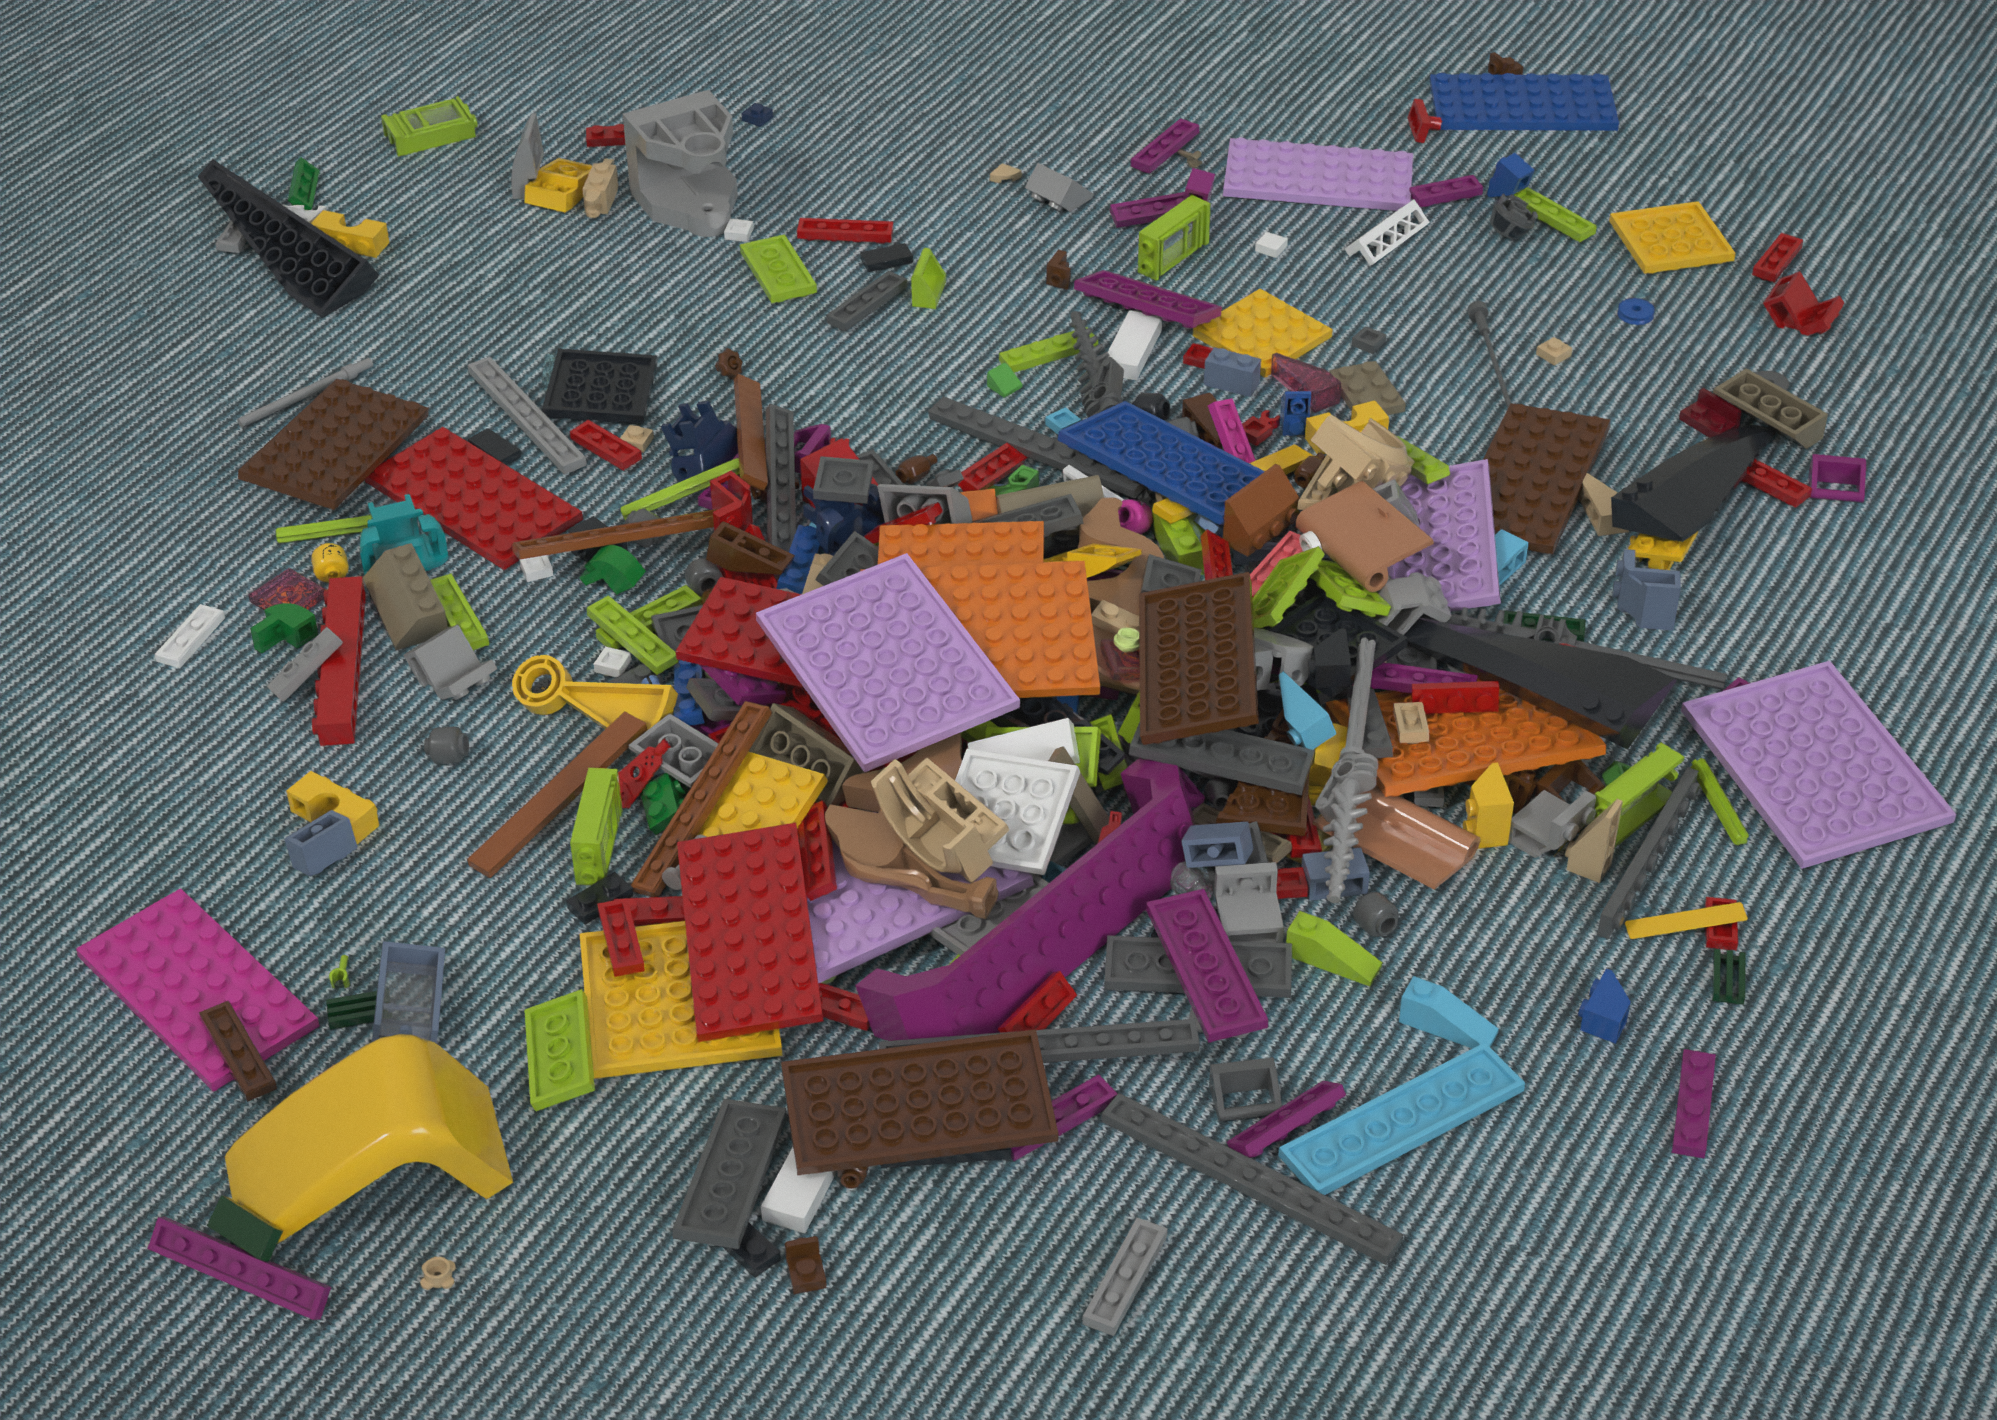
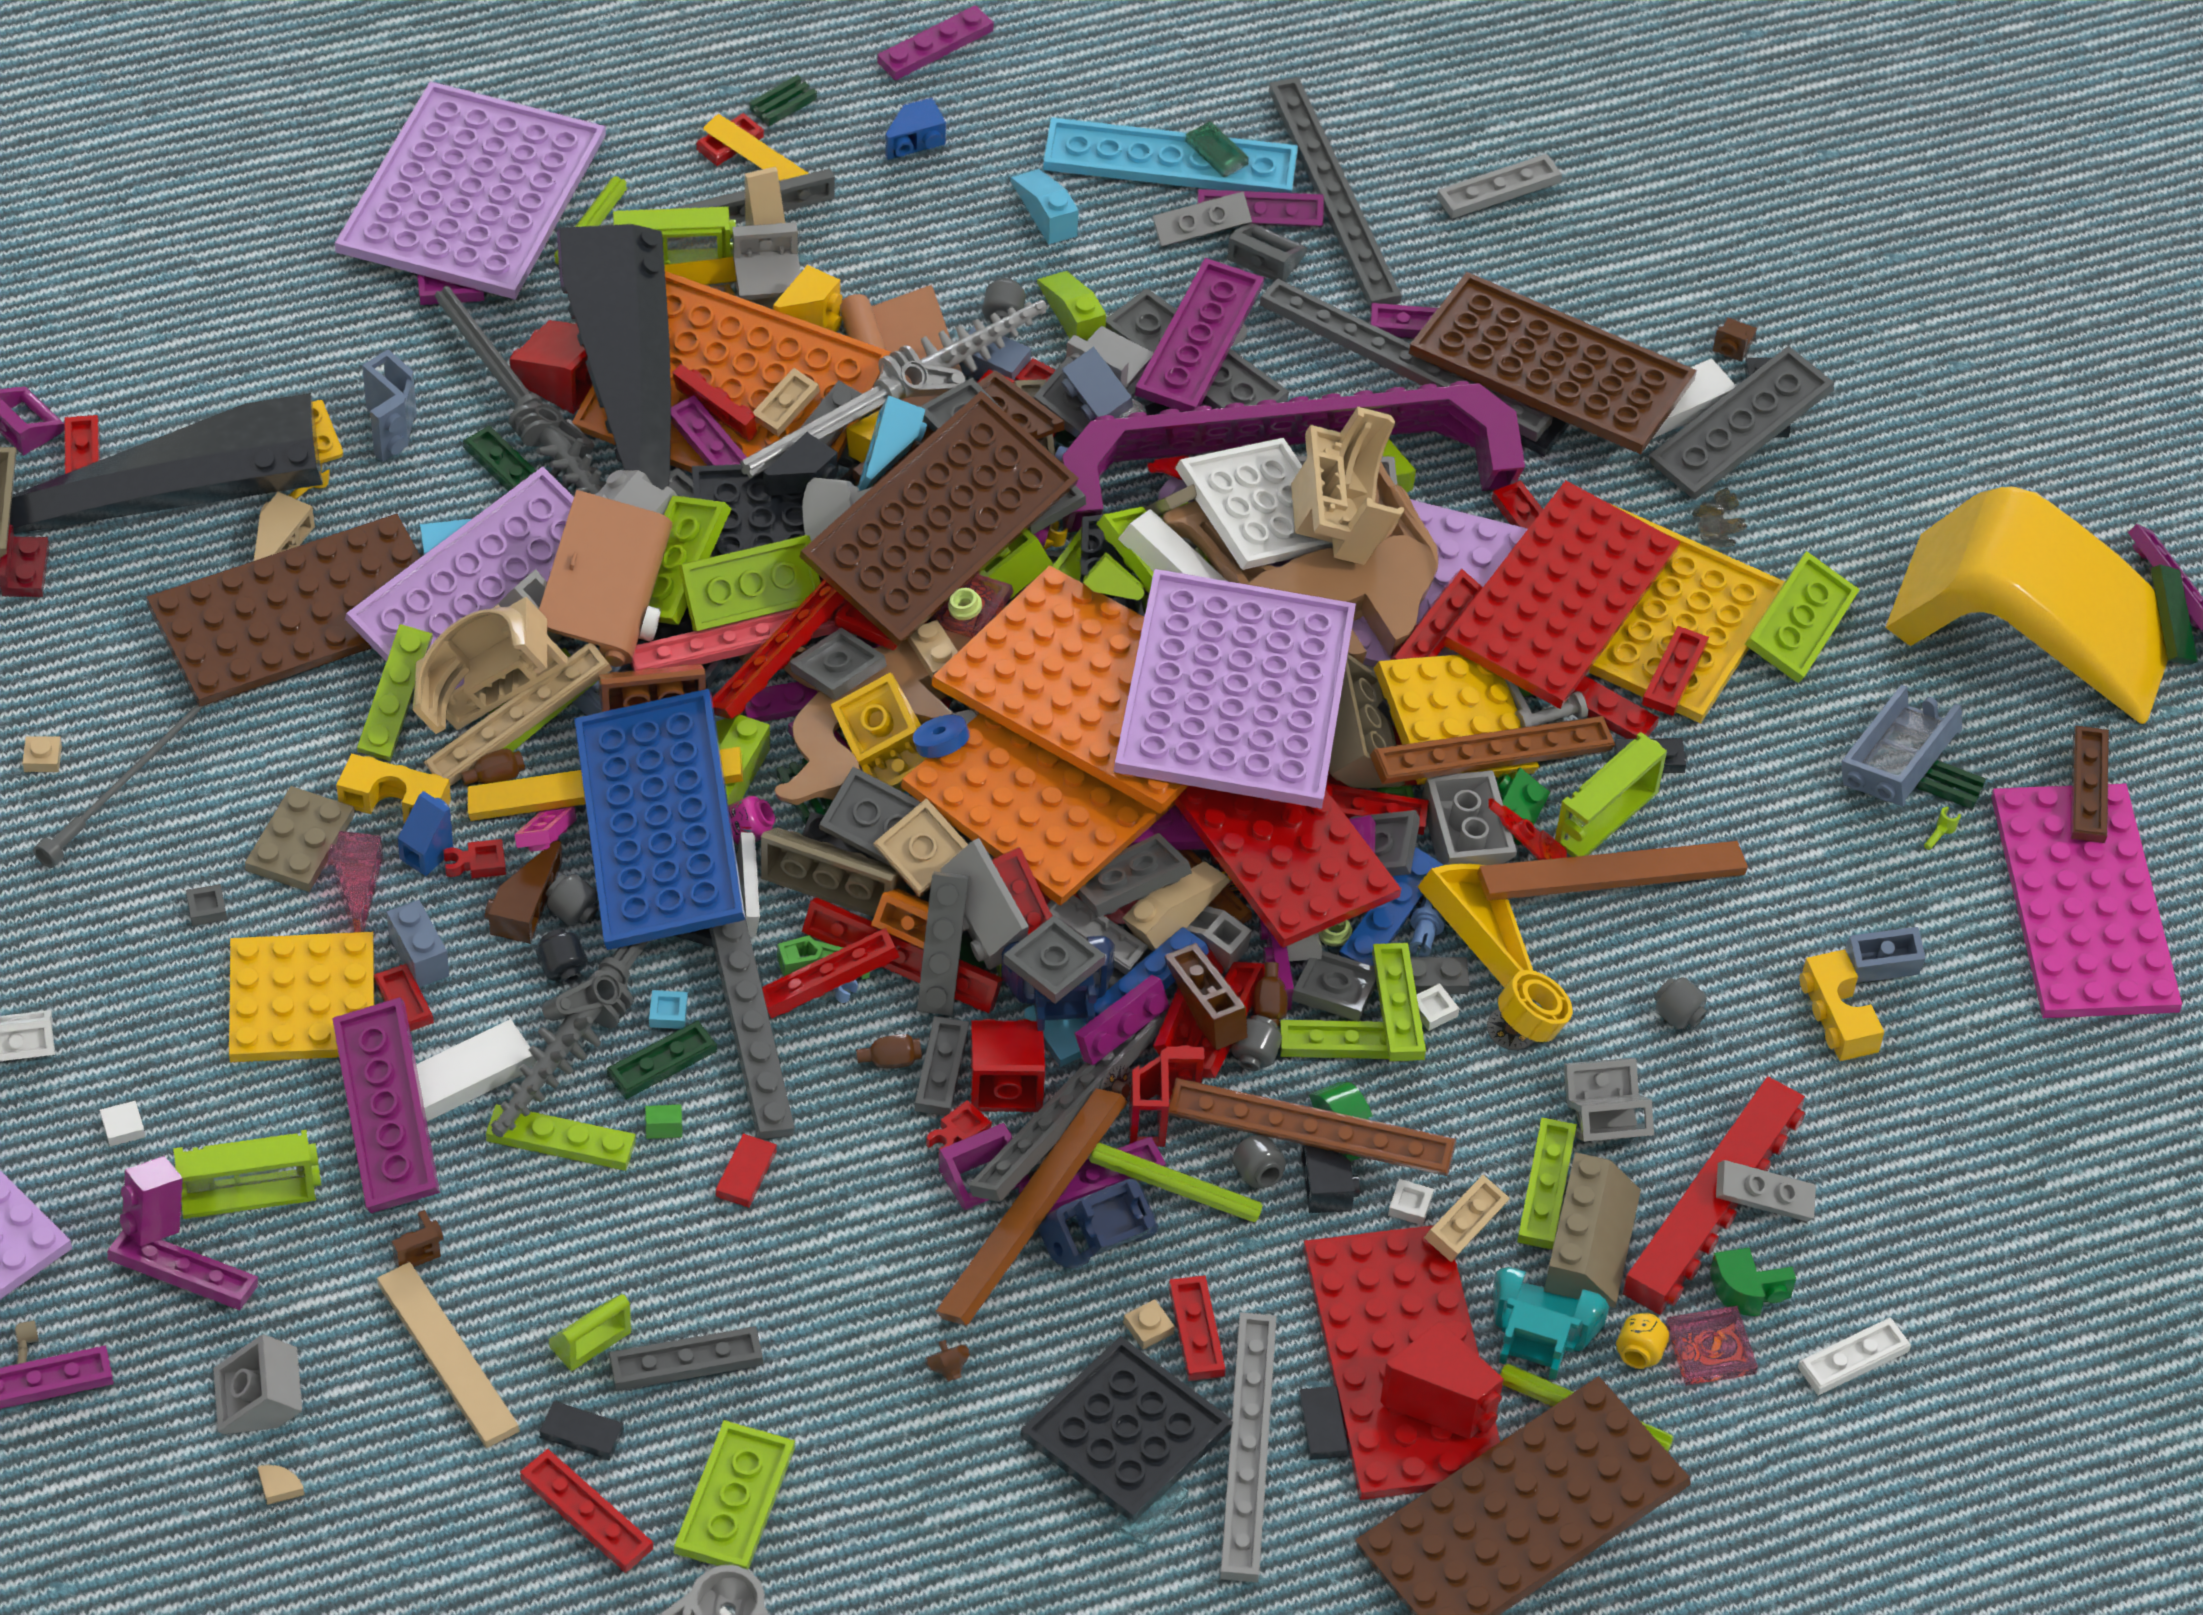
camera: 145 degrees left, 10 degrees up
none -> tan tile [377,1262,519,1449]
none -> dark green tile [607,1020,717,1100]
none -> red tile [716,1133,777,1208]
none -> tan tile [873,798,968,897]
none -> blue piece [913,715,970,758]
none -> magenta plate [1074,975,1170,1065]
none -> lime tile [1083,553,1144,600]
none -> piece [1100,1062,1132,1110]
none -> light grey plate [1152,191,1252,248]
none -> clear green tile [1185,121,1249,178]
none -> red slope [1380,1321,1504,1439]
none -> tan plate [1424,1175,1510,1262]
none -> clear smoke piece [1692,488,1747,548]

